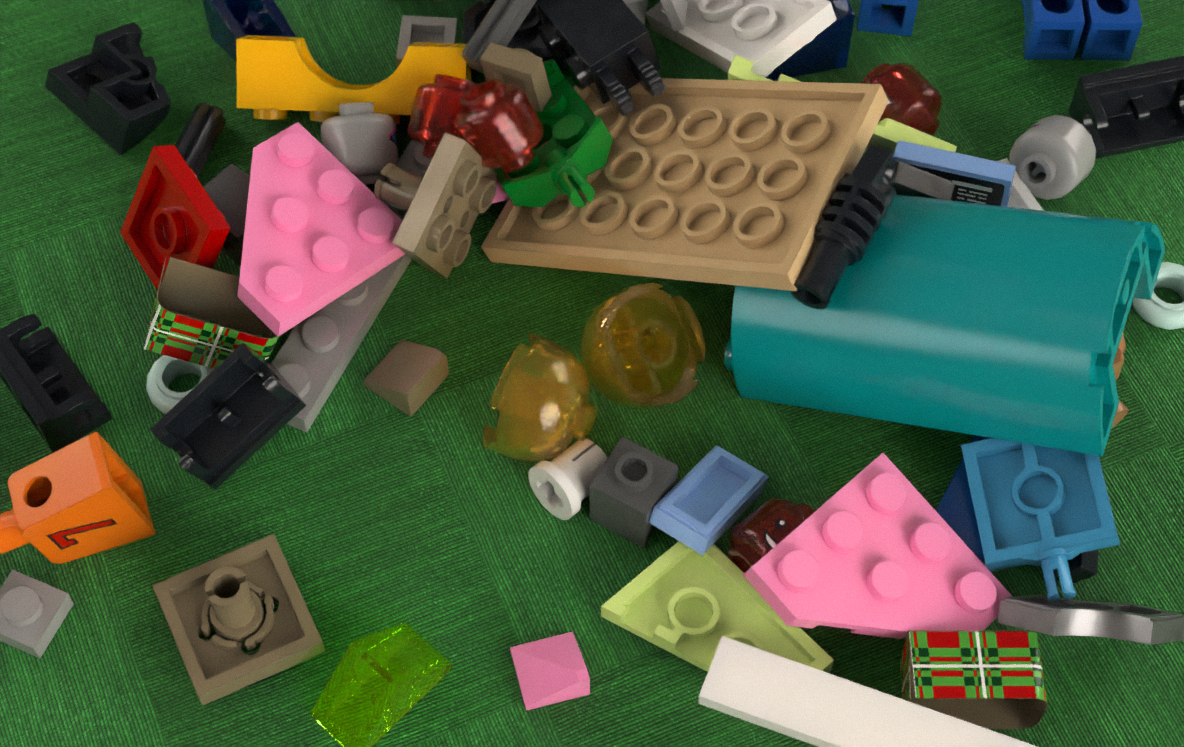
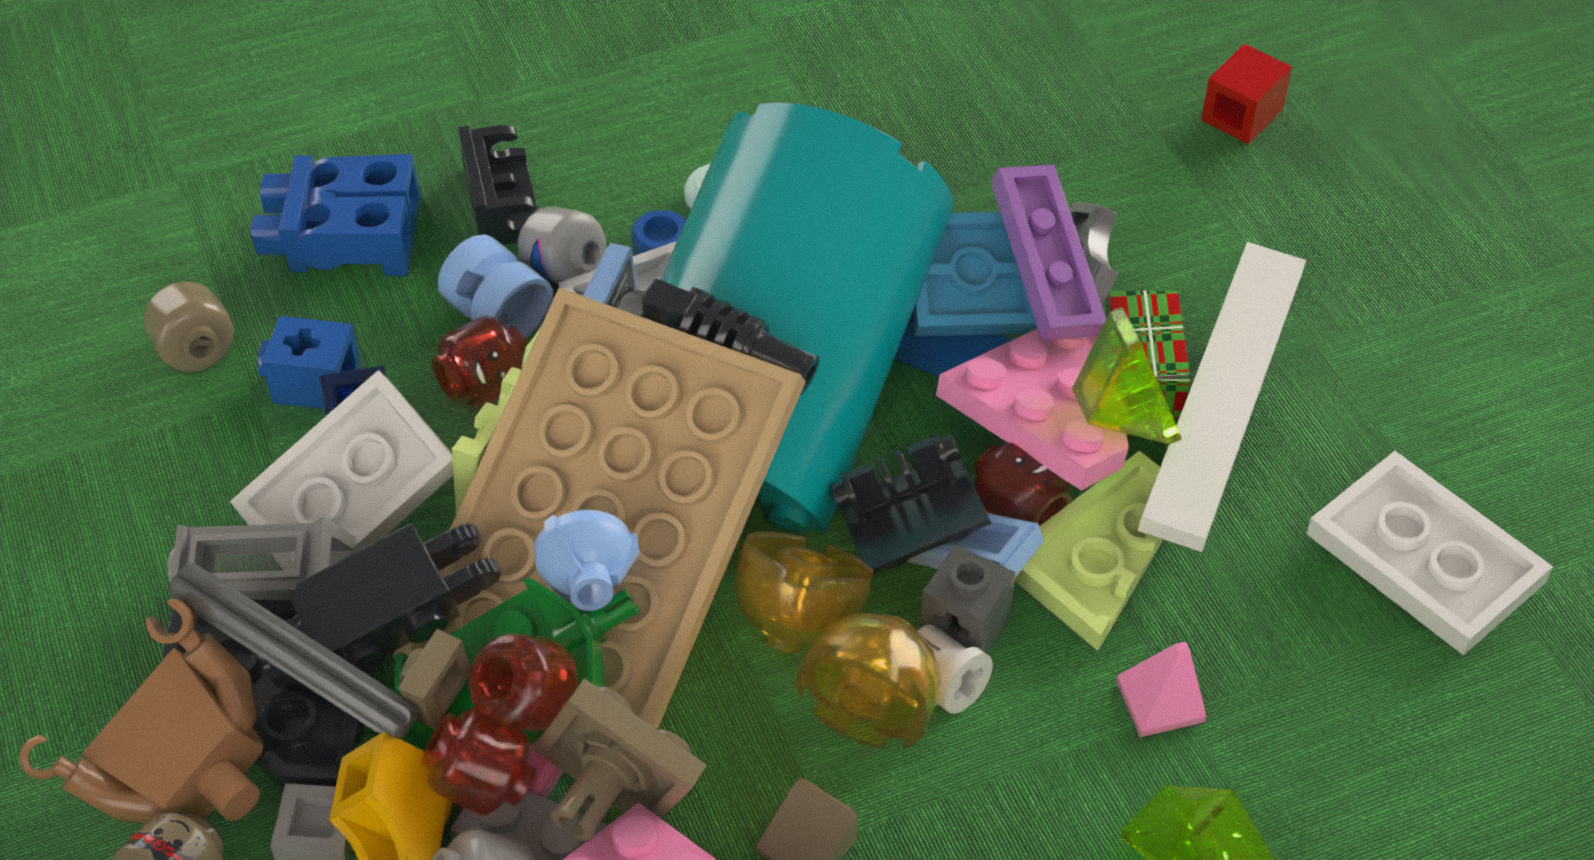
camera: 90 degrees left, 10 degrees down
none -> light blue wheel [438,234,553,346]
none -> light blue piece [534,510,640,611]
none -> black hinge [830,433,992,576]
none -> medium lavender plate [990,165,1108,341]
none -> clear neon green slope [1072,307,1182,444]

